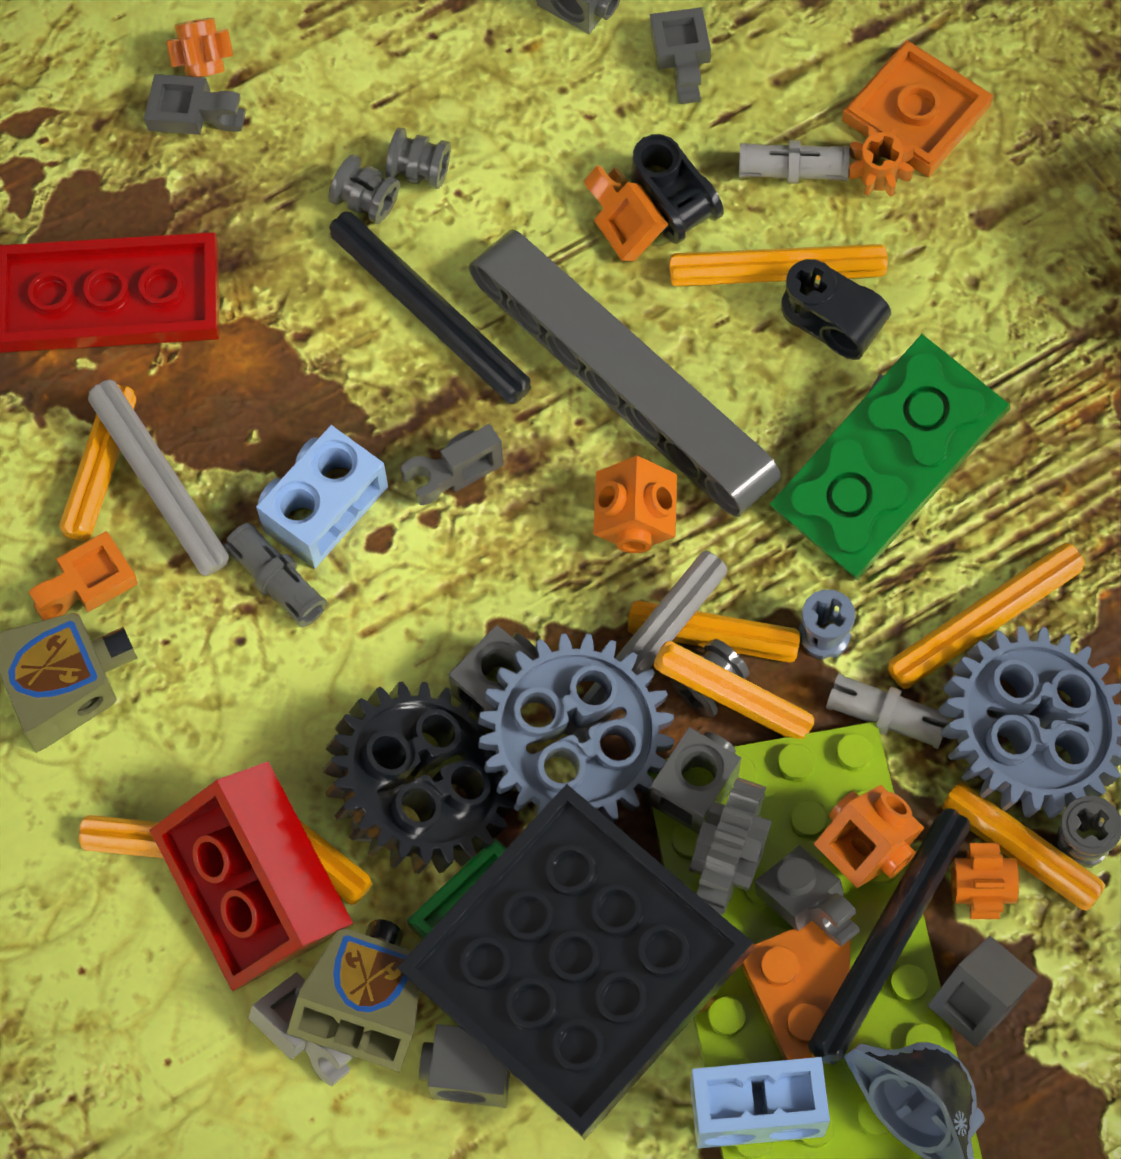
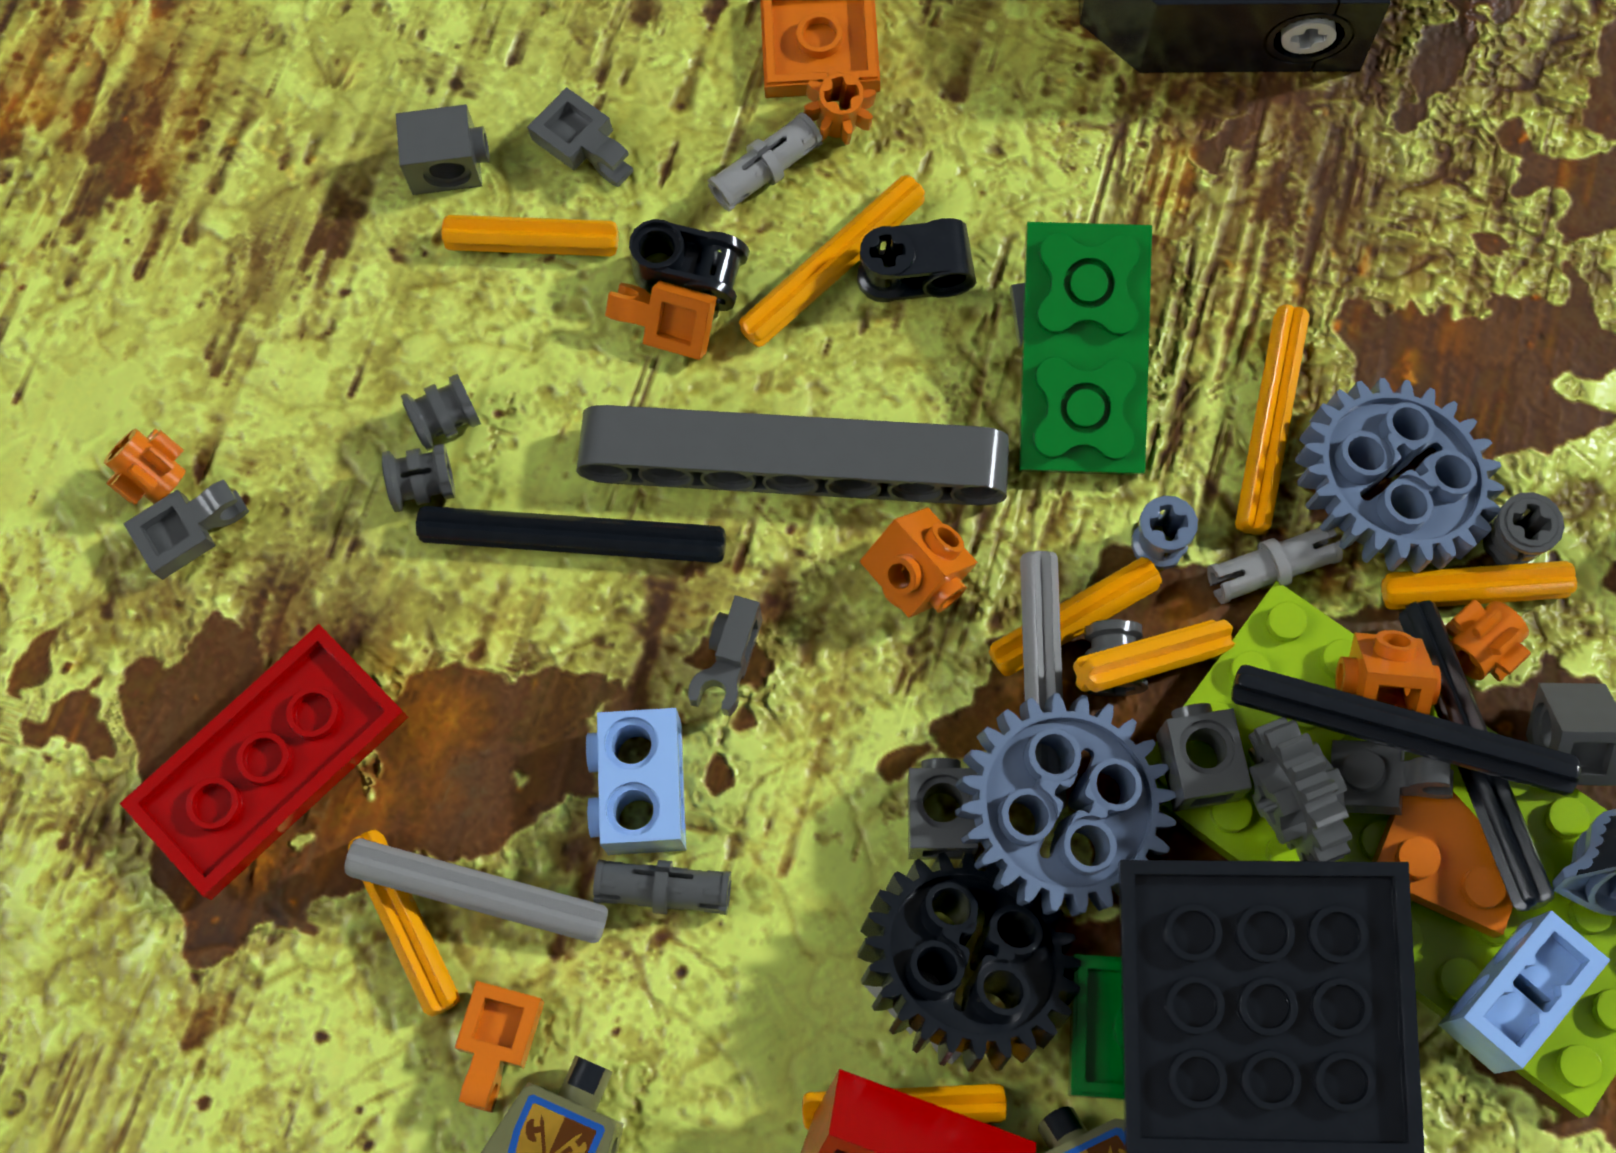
camera: 40 degrees left, 5 degrees up
none -> light orange axle [441,215,619,256]
none -> black axle [1231,665,1581,796]

